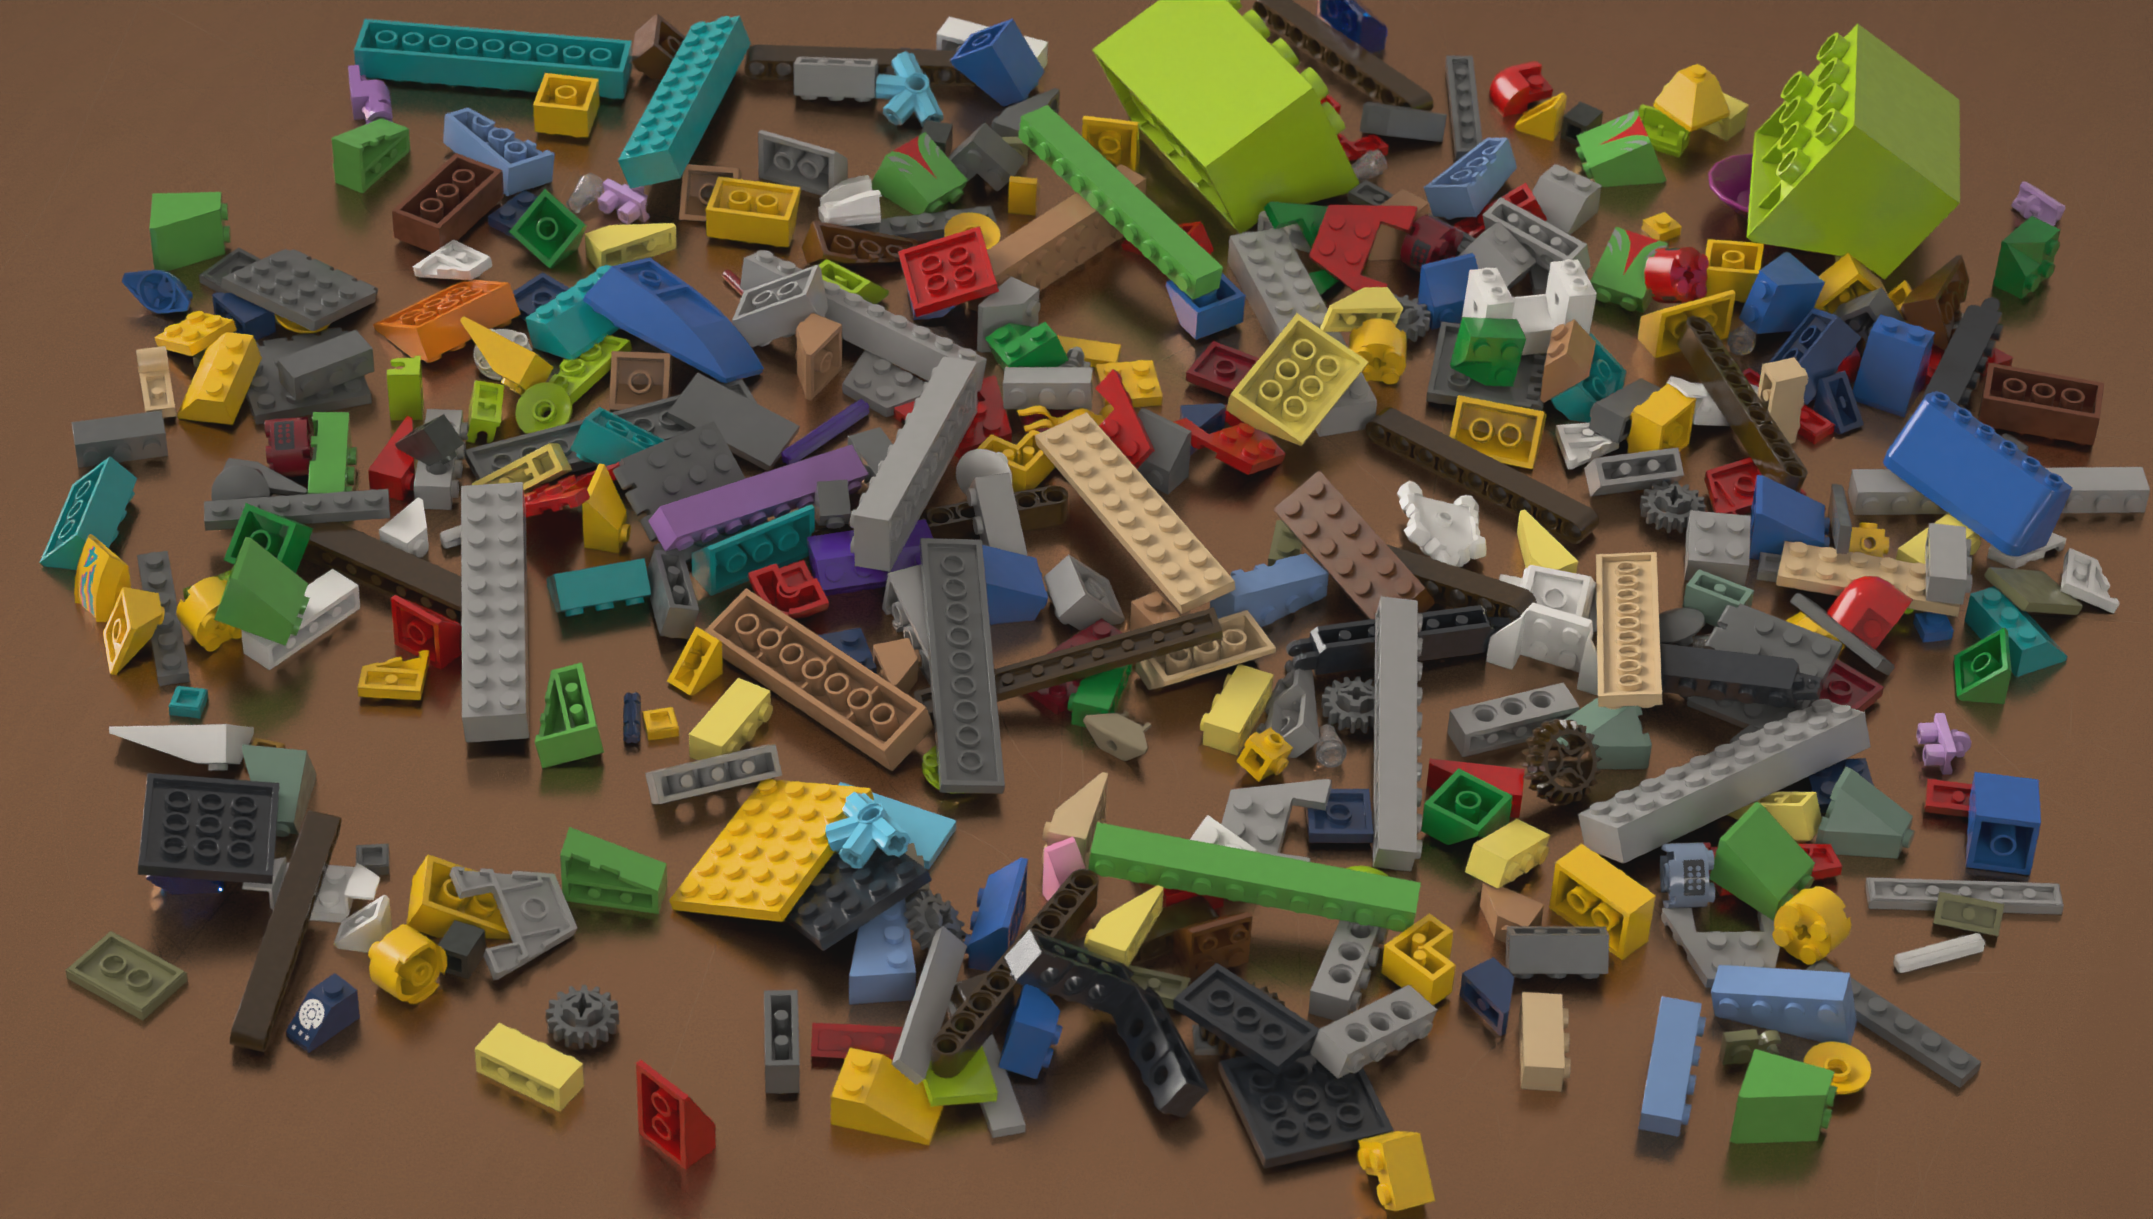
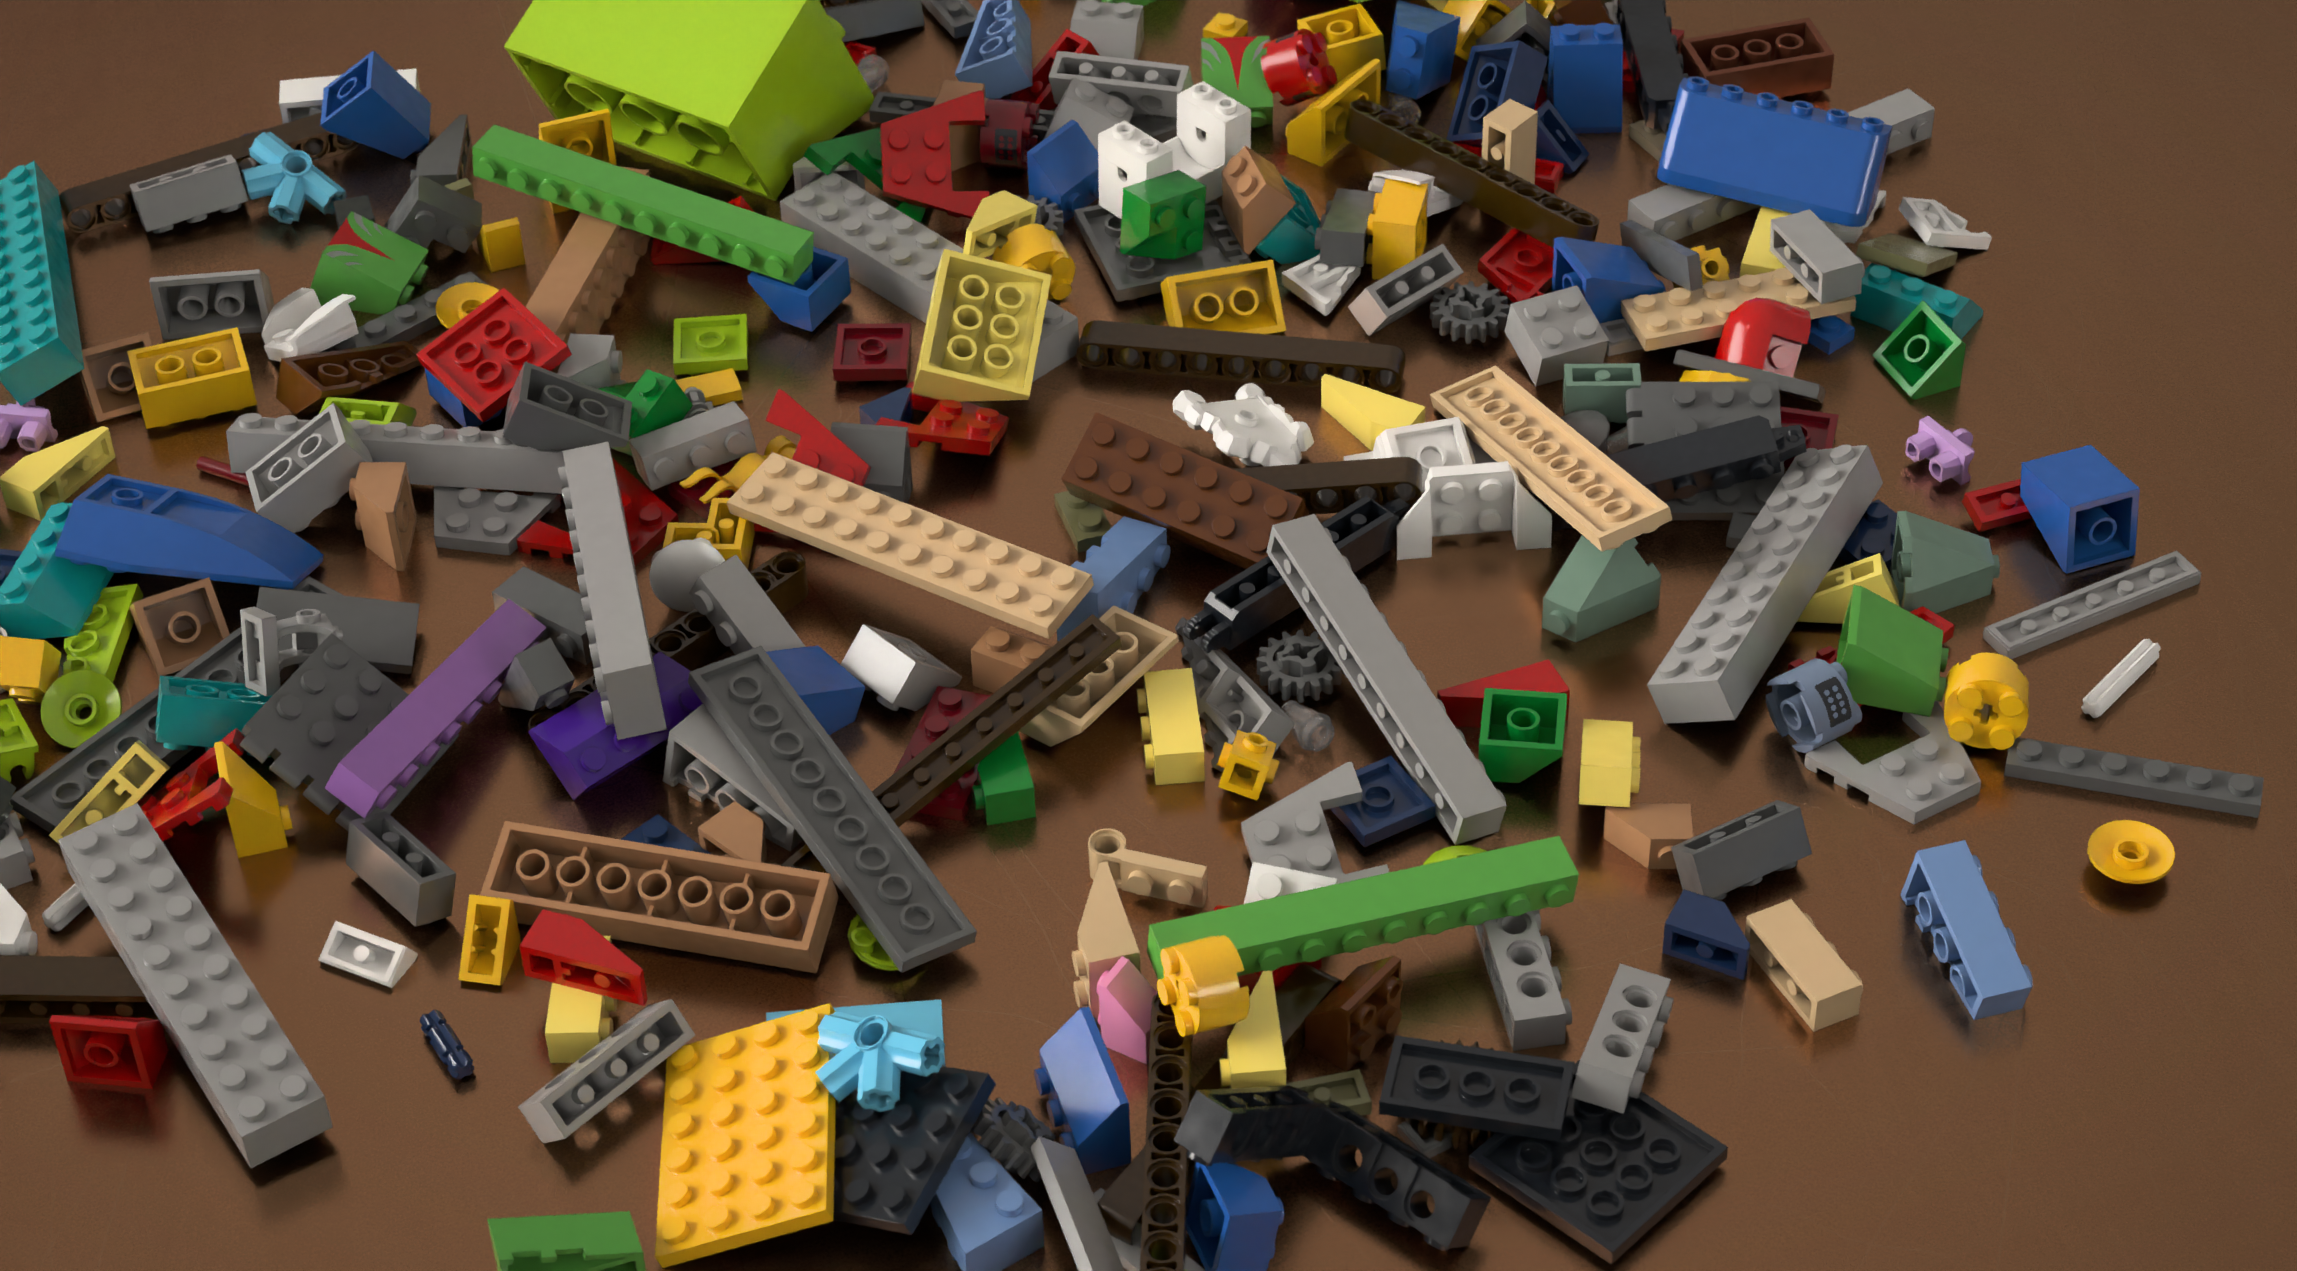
camera: 25 degrees left, 0 degrees up
yellow wing [357,650,430,700] -> none
bright green wedge [535,662,604,768] -> none
teal slope [546,558,651,617] -> none
yellow tile [642,707,679,740] -> none
teal slope [692,504,815,596] -> none
red brick [748,560,829,620] -> none
dark purple axle [781,399,870,465] -> none
dark tan piece [1083,711,1151,761] -> none
yellow plate [1095,360,1163,407] -> none
yellow brick [1358,1131,1435,1211] -> none
yellow brick [1381,913,1456,1006] -> none
light grey brick [1447,682,1579,757] -> none
dark brown gear [1520,719,1603,805] -> none
yellow brick [1549,844,1656,960] -> none
medium blue wedge [1711,965,1857,1045] -> none
olive plate [1719,1029,1781,1065] -> none
bright green slope [1730,1049,1838,1144] -> none
olive plate [1933,891,2005,936] -> none
none -> light grey tile [240,607,343,696]
none -> white slope [318,921,418,988]
none -> dark grey slope [503,362,632,450]
none -> red slope [519,909,648,1006]
none -> lime plate [673,314,748,375]
none -> tan plate [1088,828,1208,908]
none -> yellow brick [1157,935,1250,1037]

